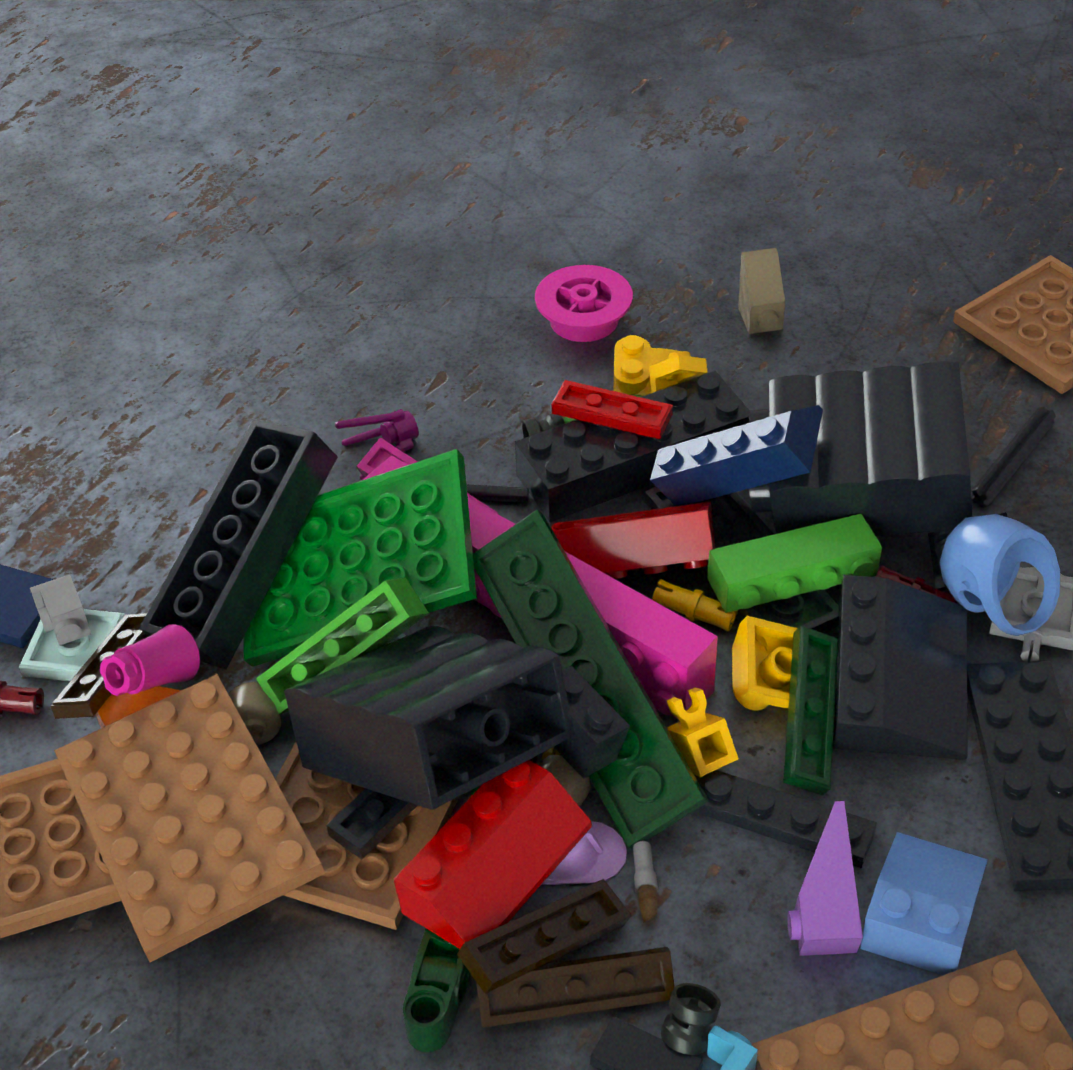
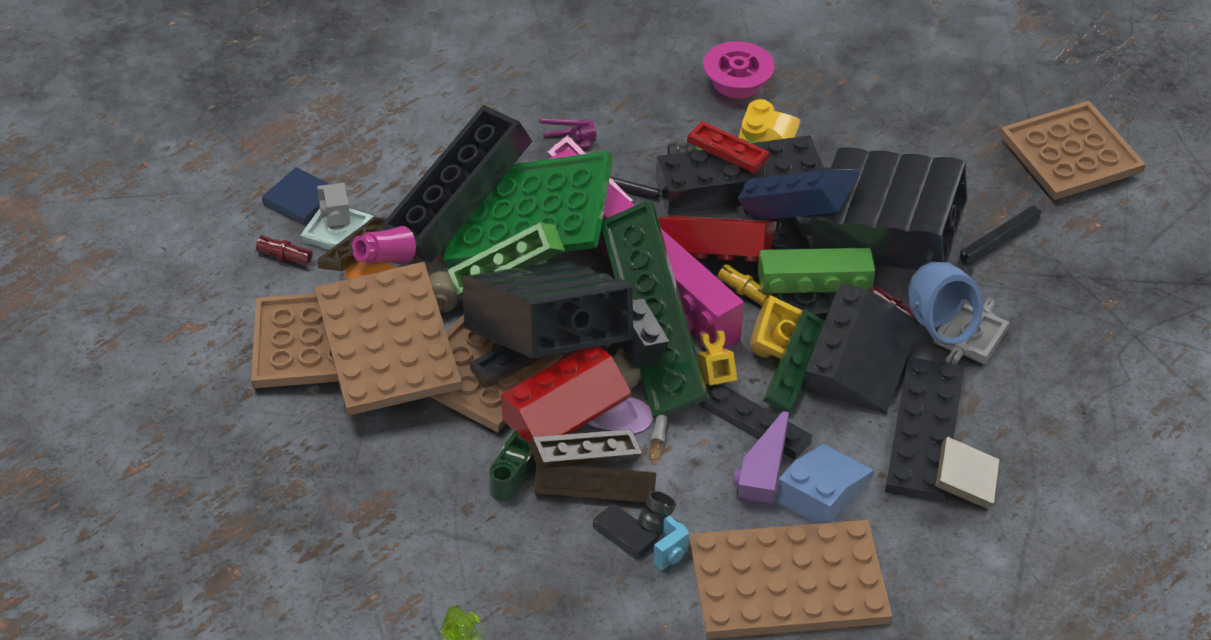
camera: 10 degrees right, 0 degrees up
yellow bracket [649,351,708,393] -> none
dark tan slope [738,248,785,334] -> none

